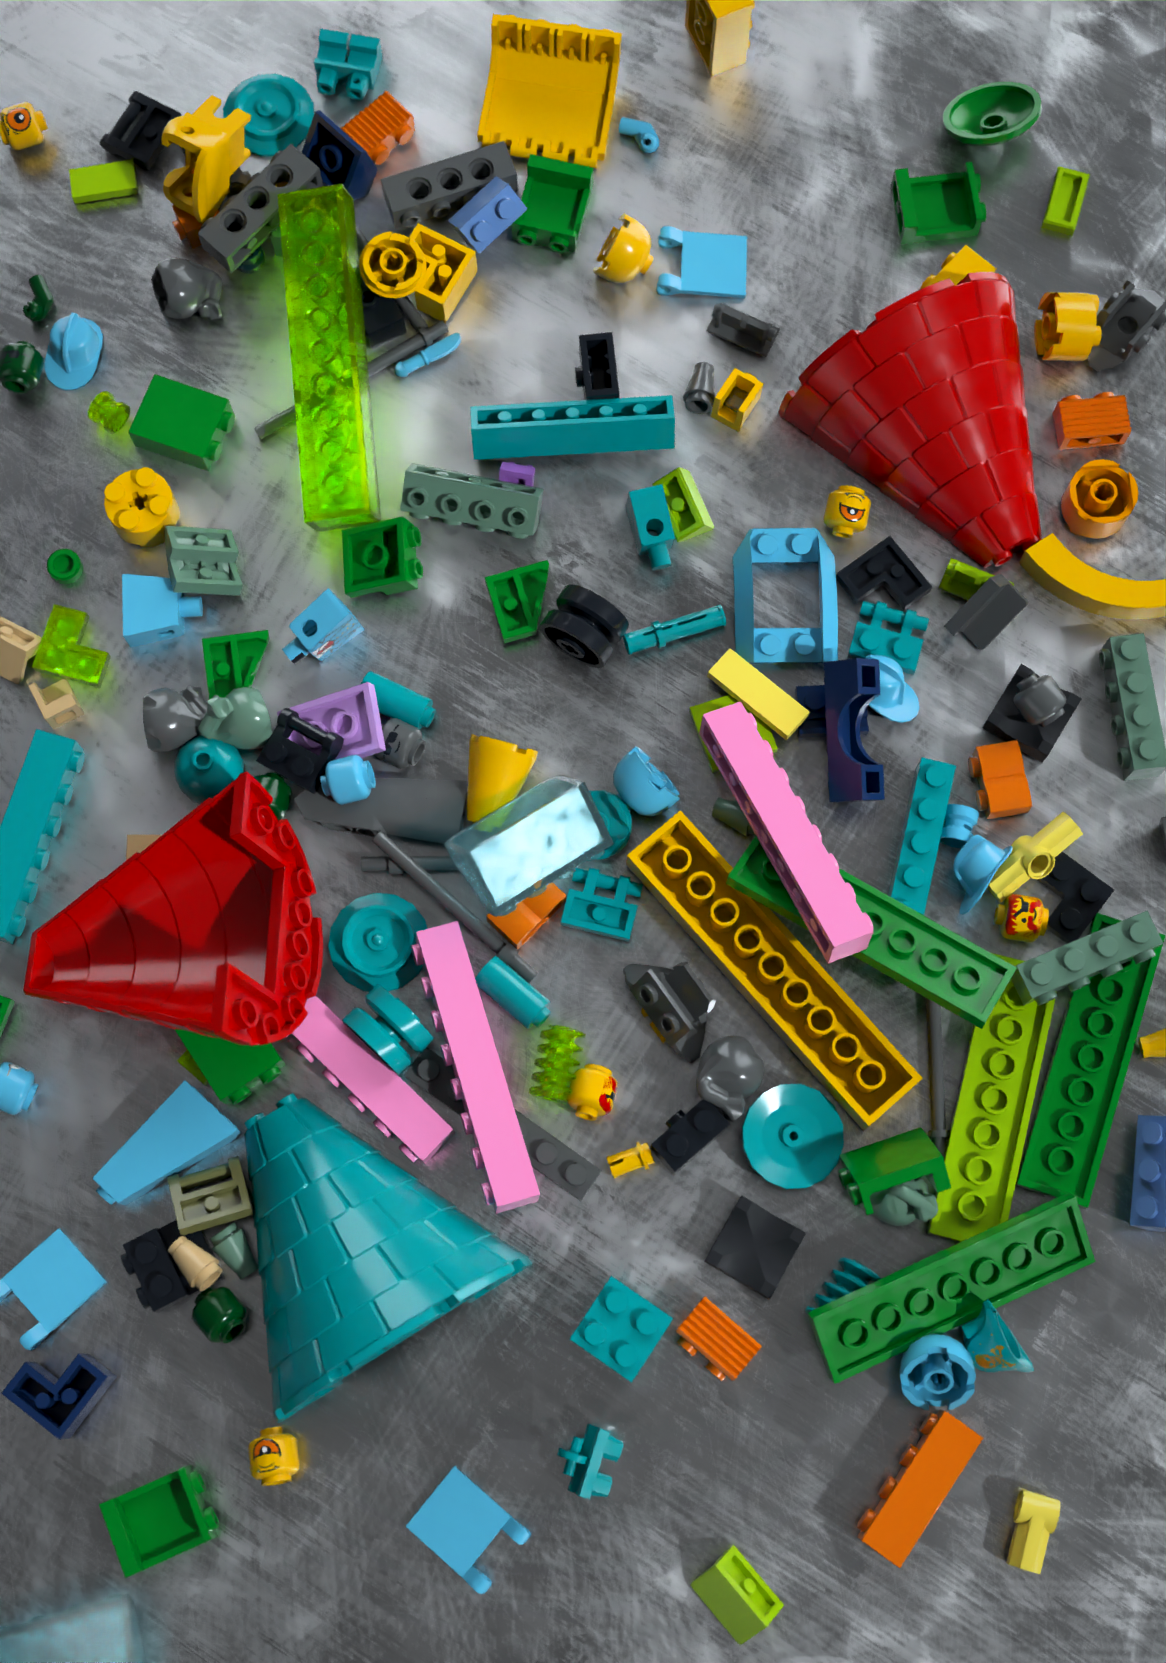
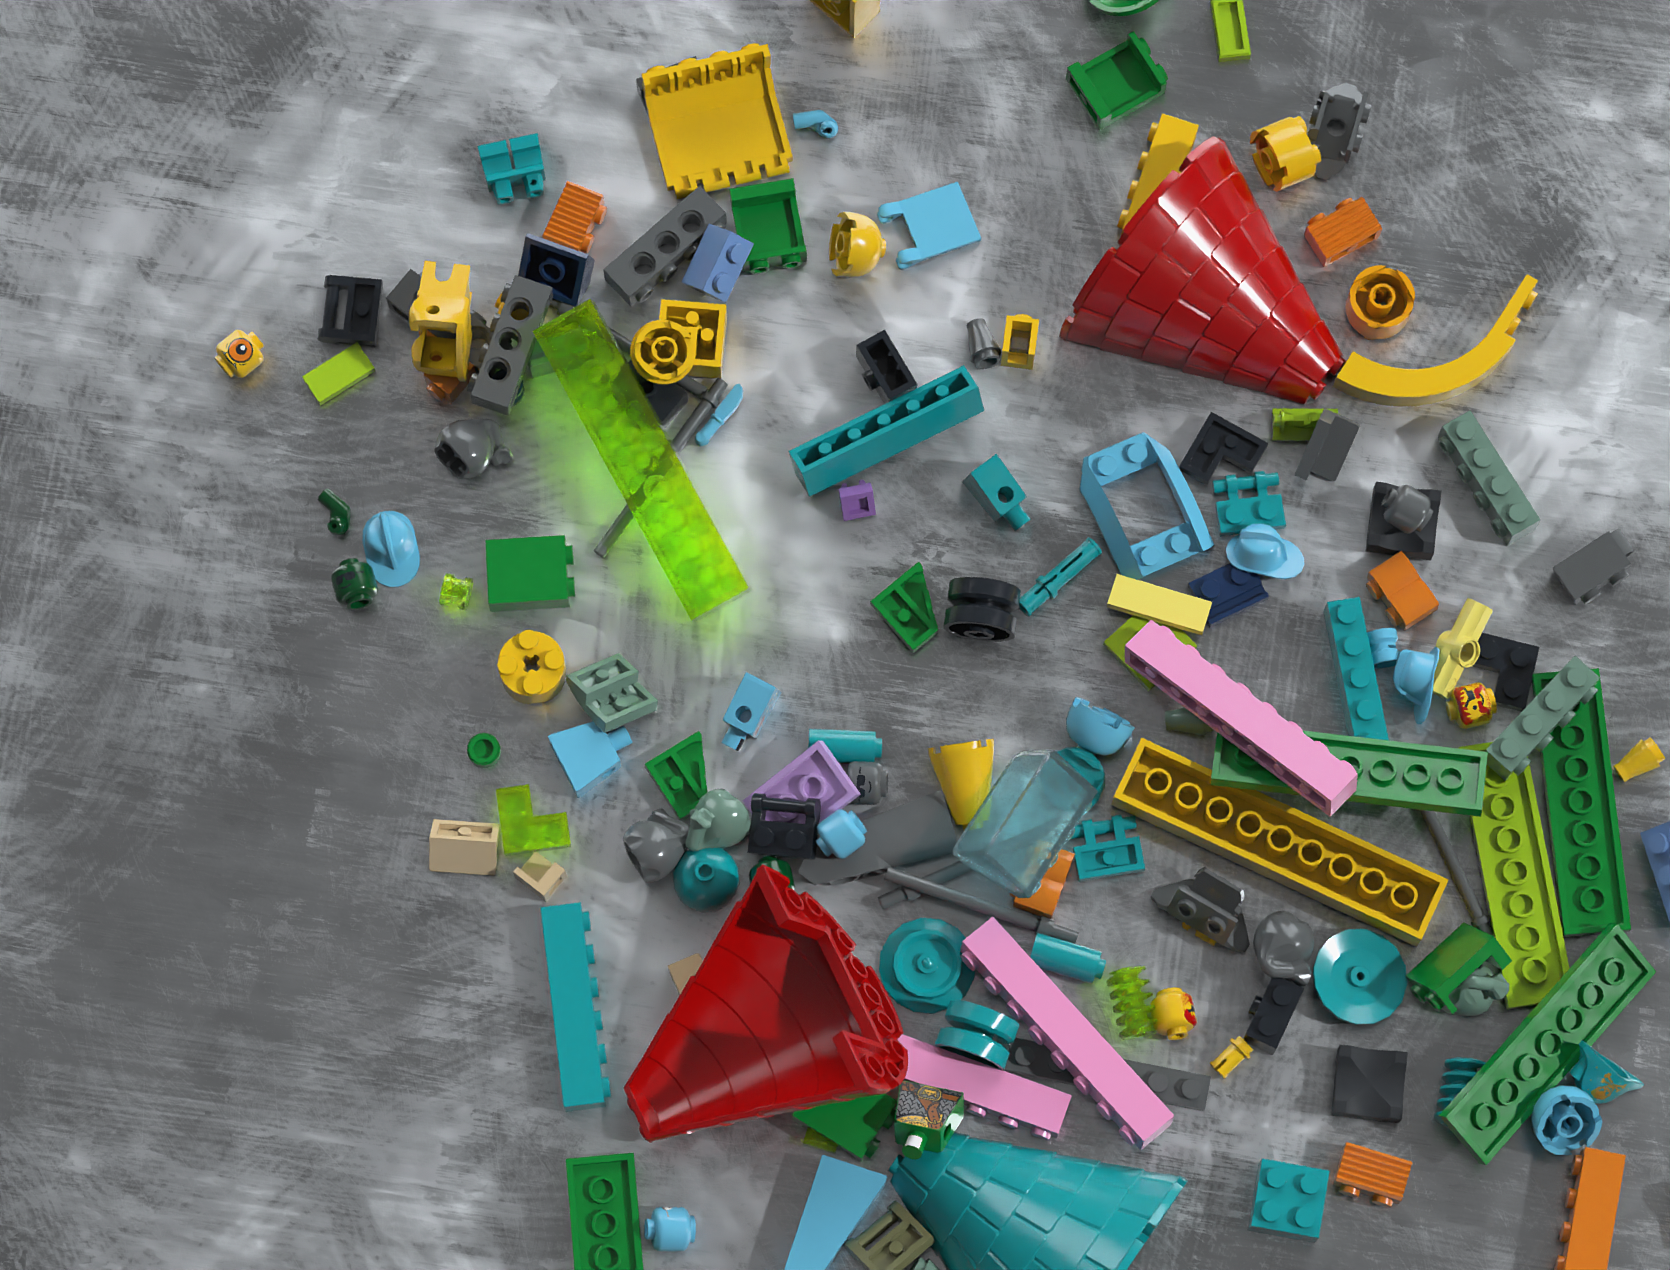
camera: 25 degrees left, 0 degrees up
teal piece [223,74,314,157] -> none
green plate [342,516,423,598] -> none
sand green brick [400,463,544,538] -> none
lime slope [652,467,715,543] -> none
dark grey hinge [706,303,780,357] -> none
yellow head [823,485,871,538] -> none
dark blue arch [824,658,885,802] -> none
none -> torso [894,1080,964,1160]

